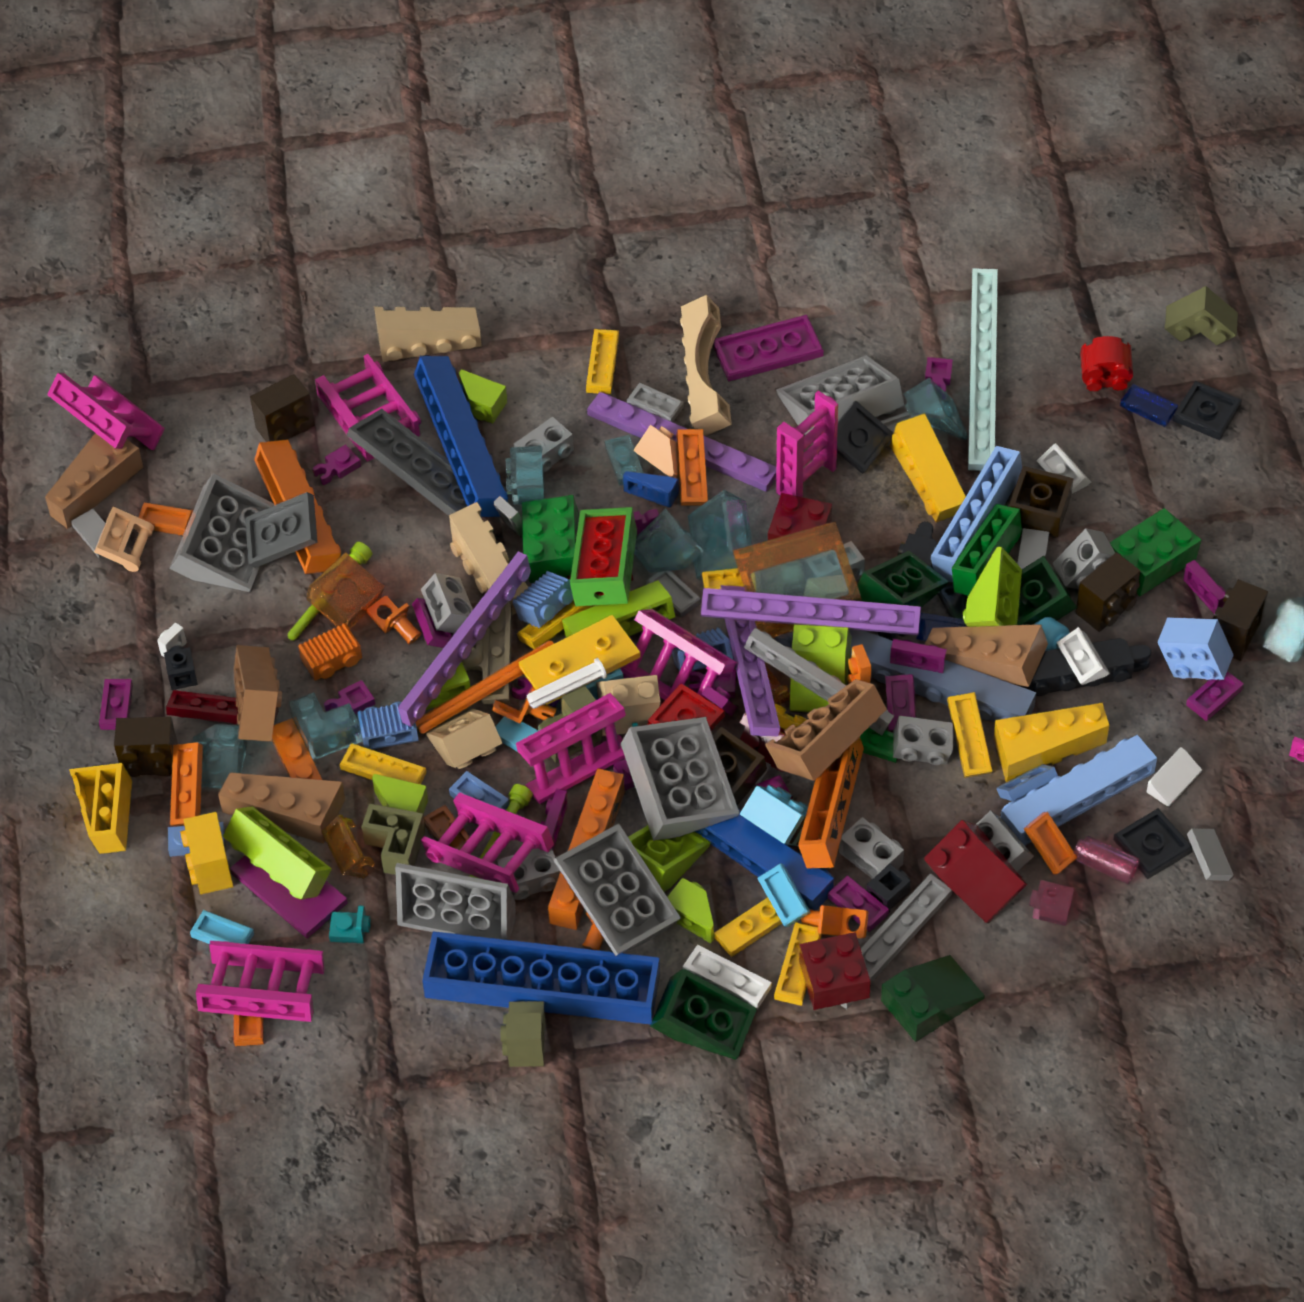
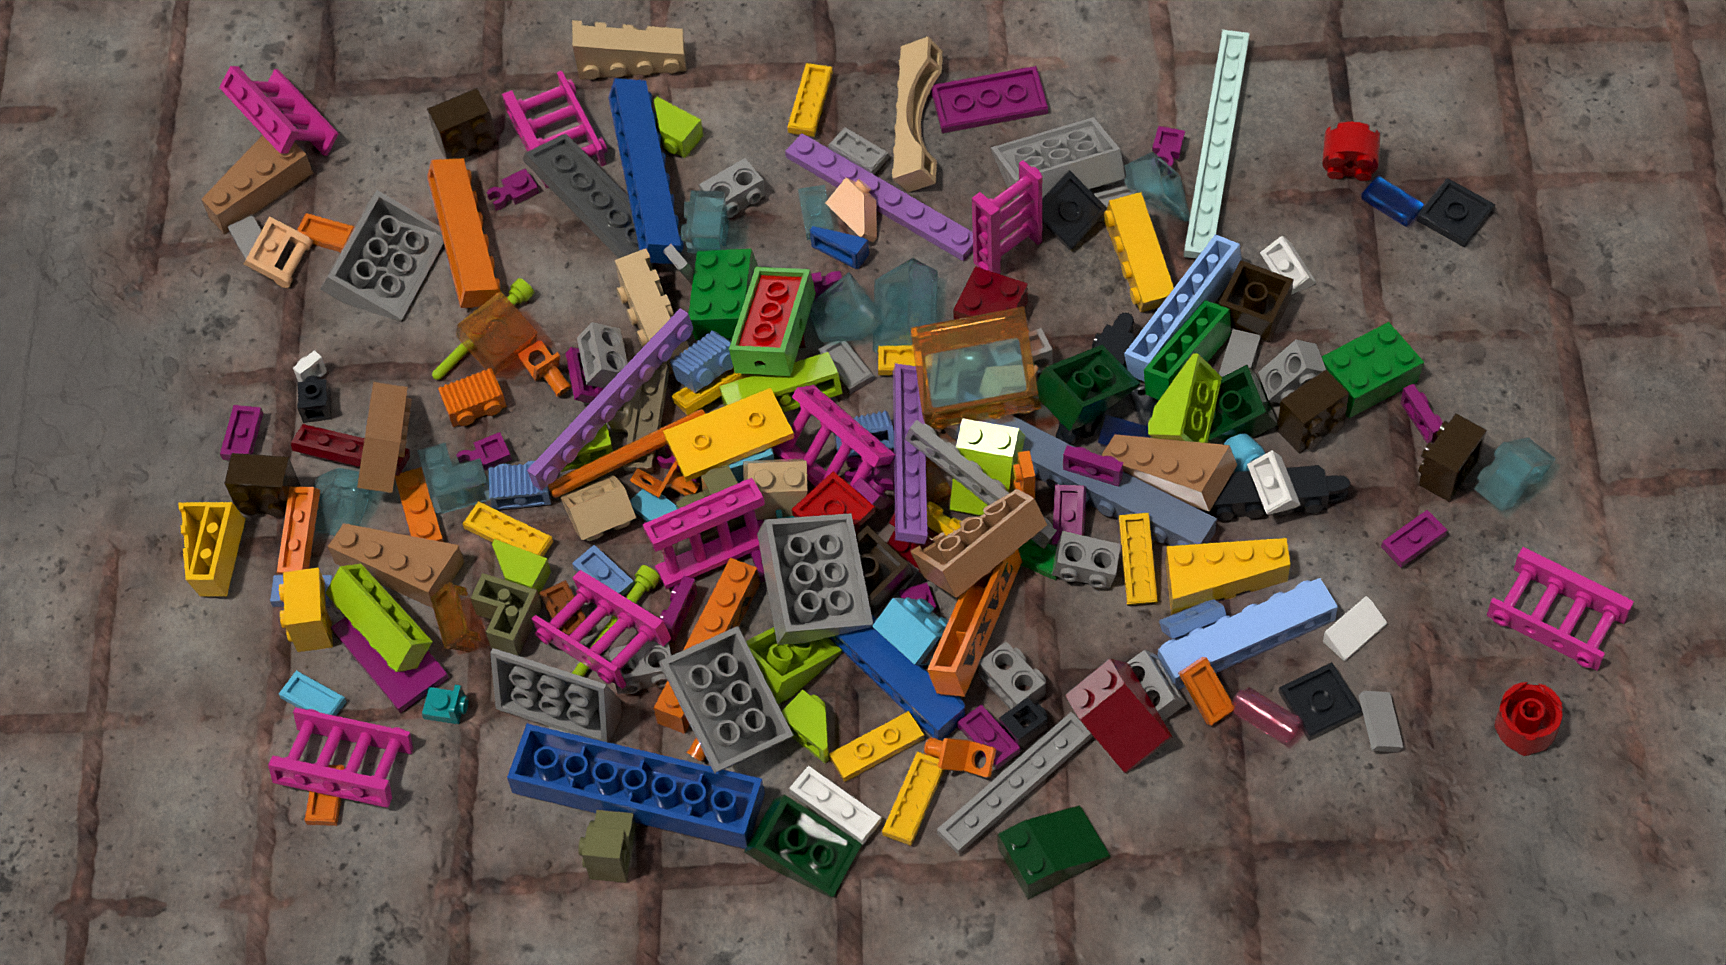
camera: 10 degrees right, 5 degrees up
dark grey plate [245,492,317,568] -> none
white axle [527,658,607,709] -> none
orange plate [676,429,708,506] -> none
medium lavender plate [701,588,921,635] -> none
medium azure tile [758,863,811,927] -> none
dark red brick [799,932,871,1010] -> none
clear pink brick [1029,880,1074,926] -> none
light blue brick [1157,617,1233,680] -> none
olive brick [1165,286,1238,346] -> none

